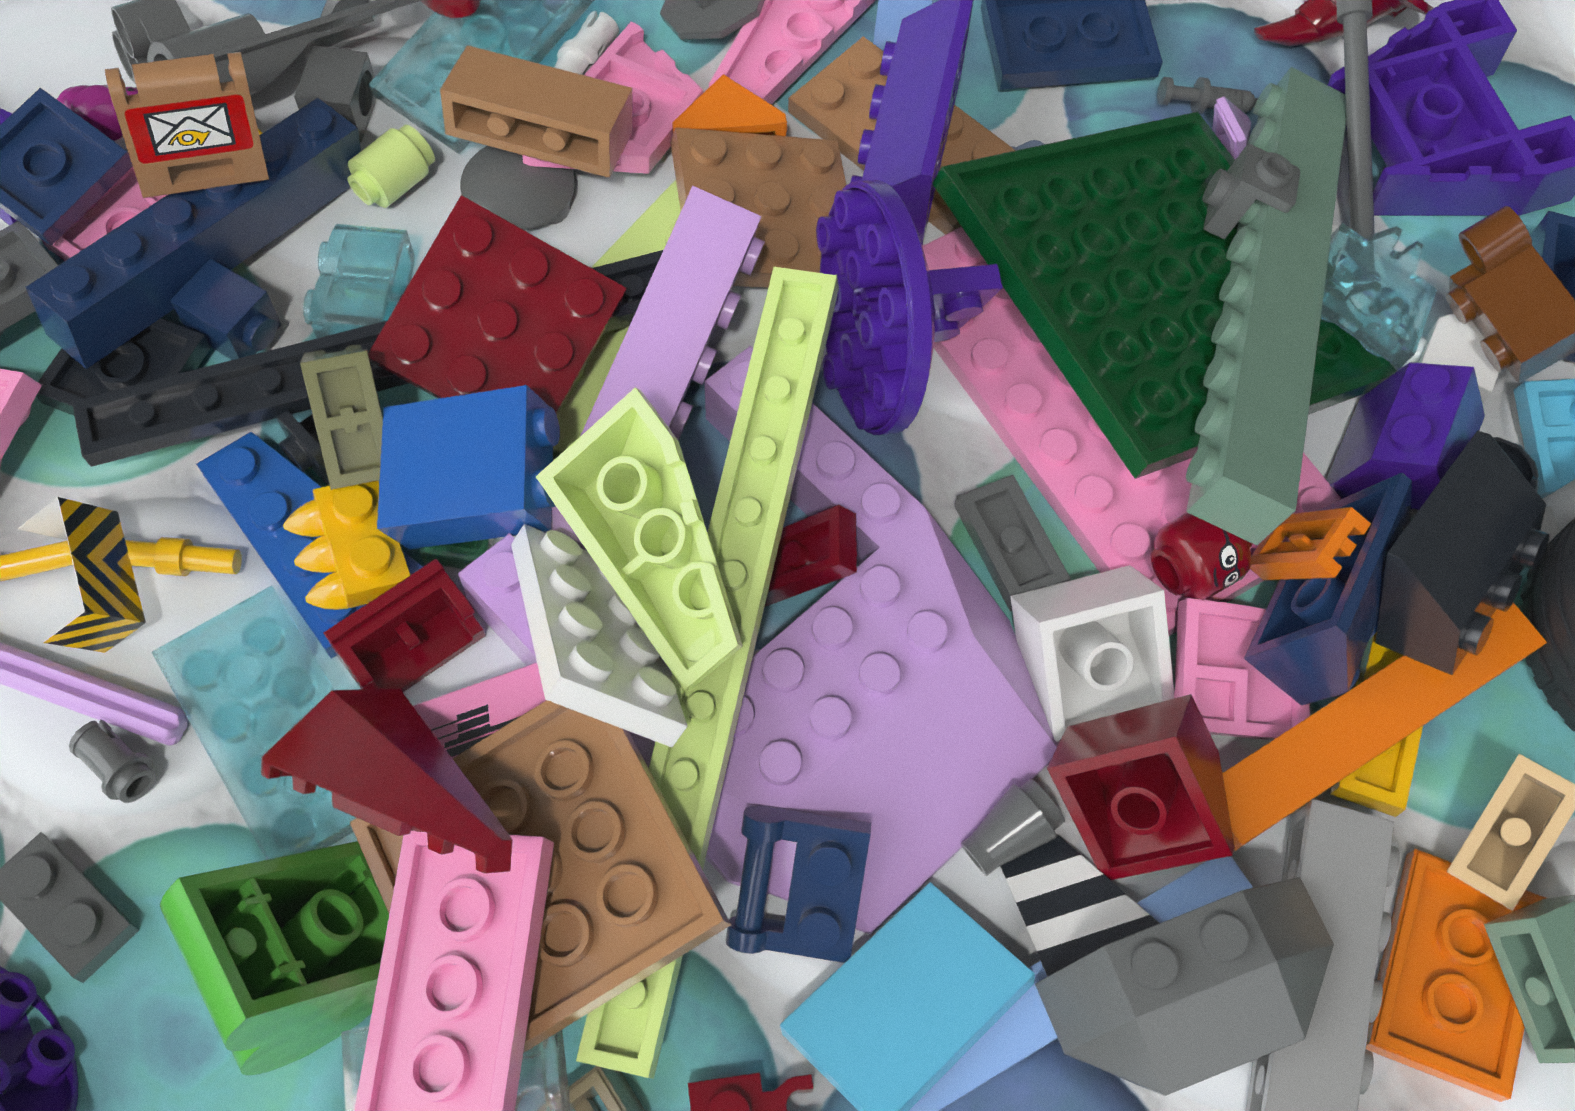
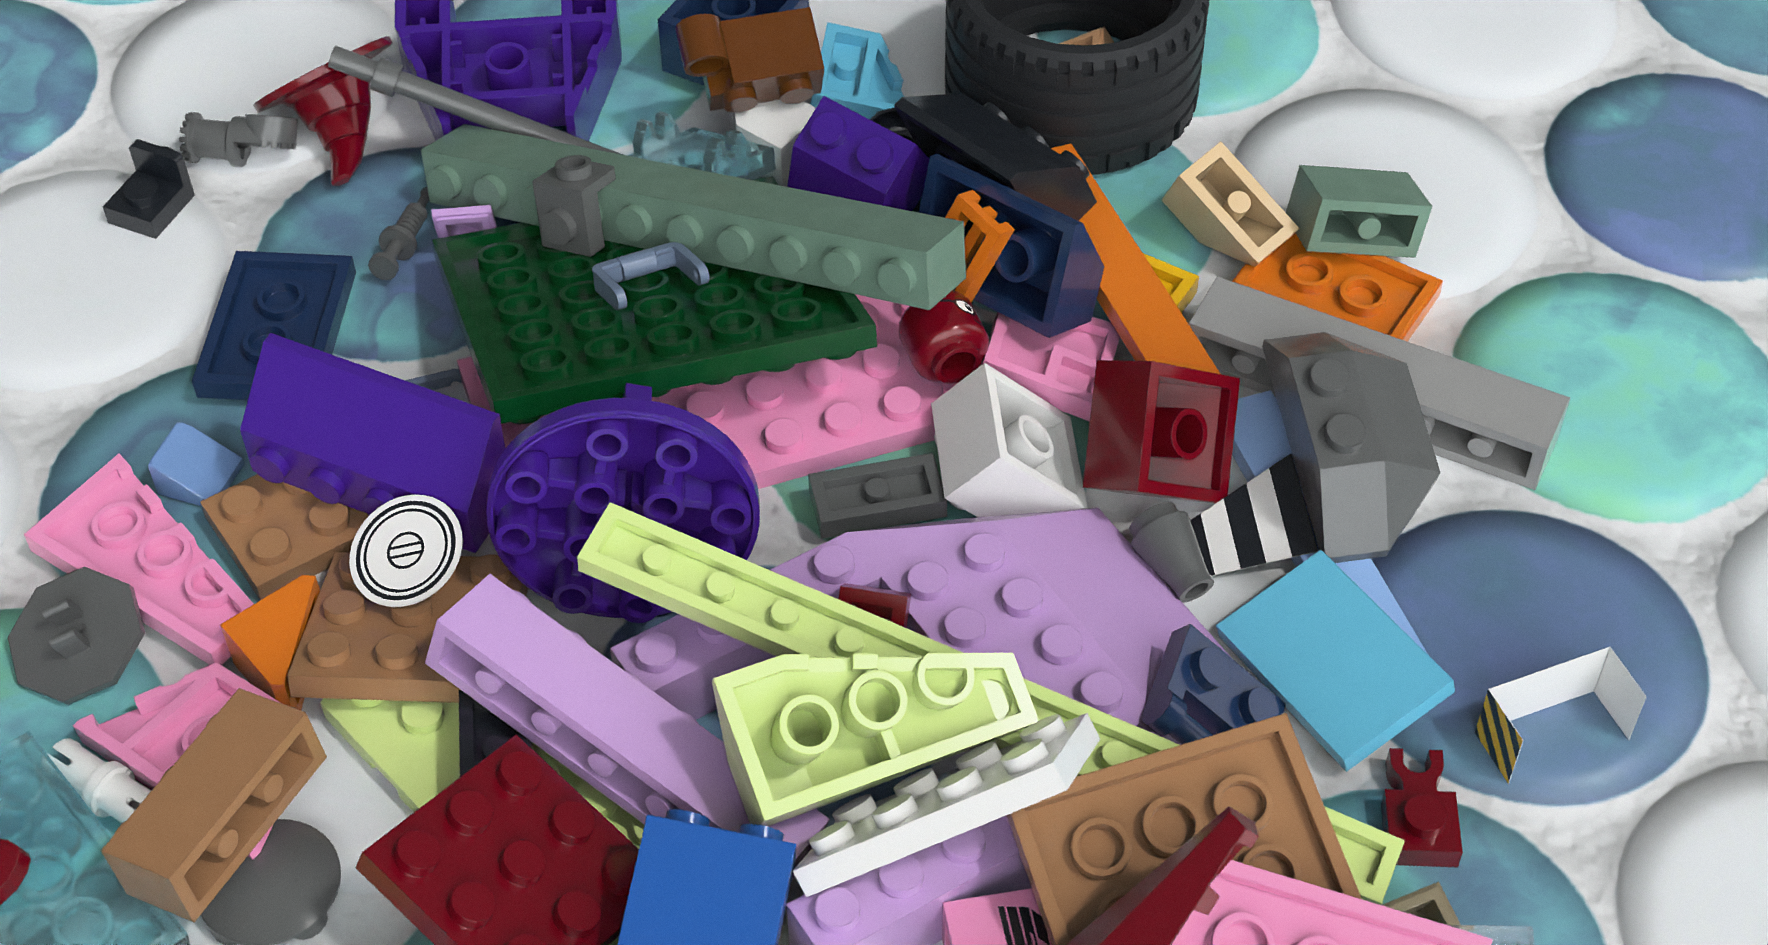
camera: 75 degrees left, 15 degrees down
none -> white sticker [349,495,462,607]
none -> sand blue piece [592,242,709,310]

